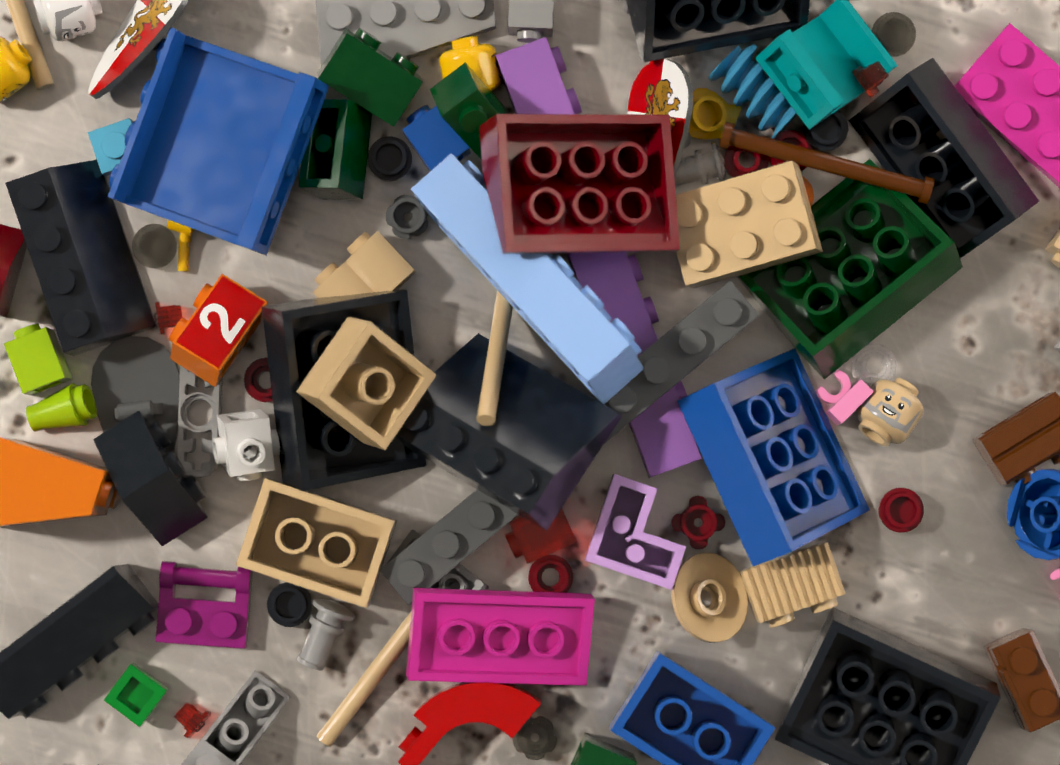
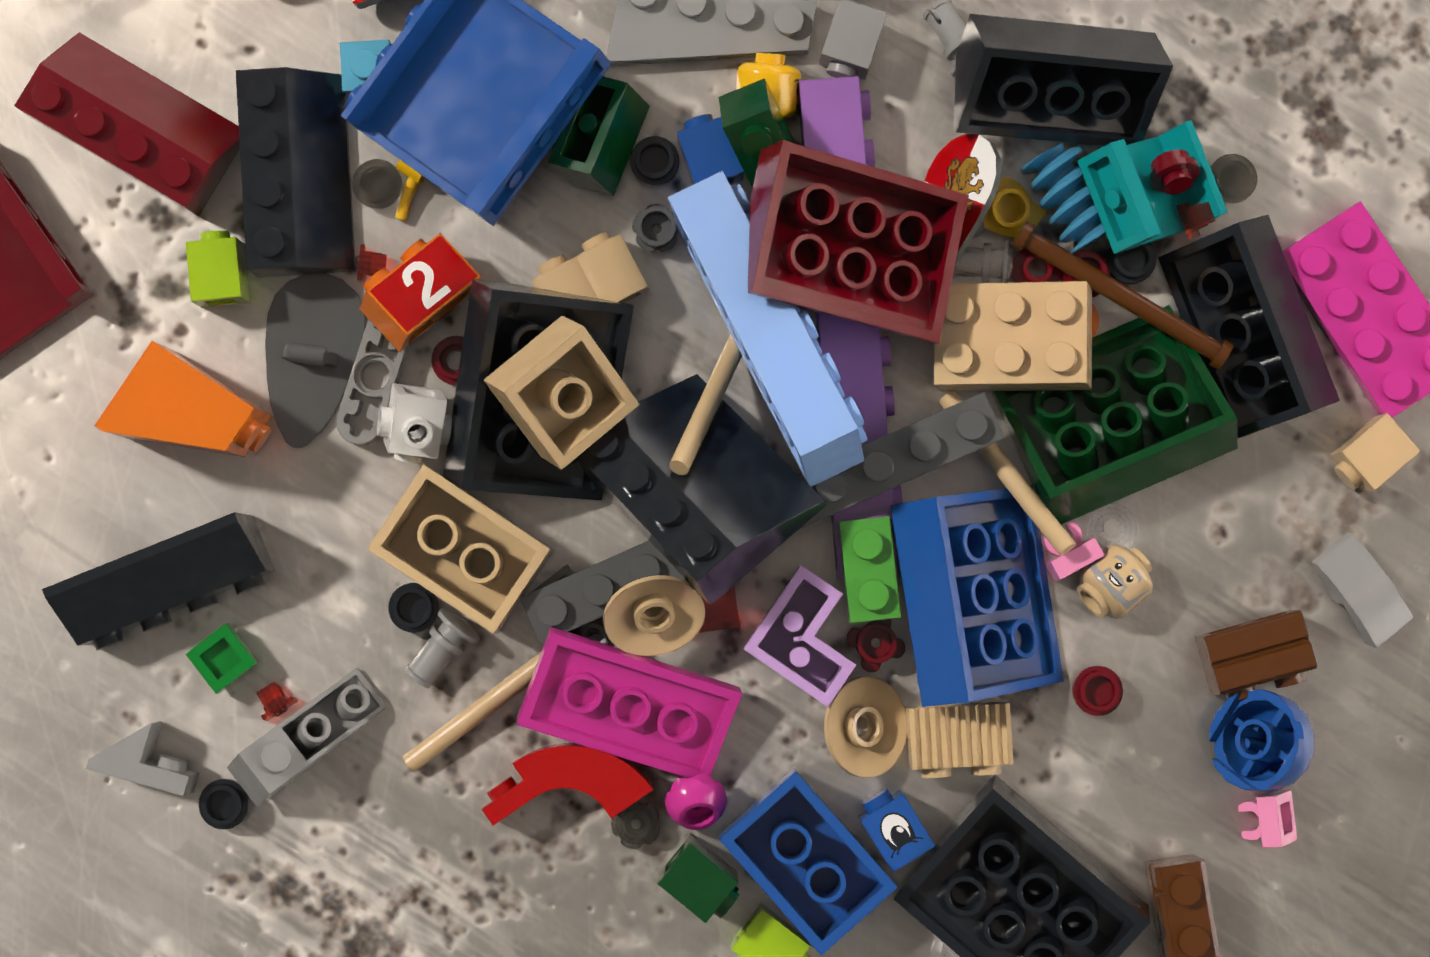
camera: 10 degrees right, 0 degrees up
lime cone [26,383,97,432] -> none
black brick [93,411,208,546] -> none
magenta plate [155,561,253,649] -> none
dark green brick [317,28,423,127] -> none
dark red plate [528,555,573,593] -> none
none -> tan dish [603,575,705,656]
none -> dark pink plate [665,773,727,830]
none -> bright green plate [838,516,901,623]
none -> blue brick [858,788,936,873]
none -> tan bar [939,390,1076,556]
none -> dark red plate [1149,149,1200,195]

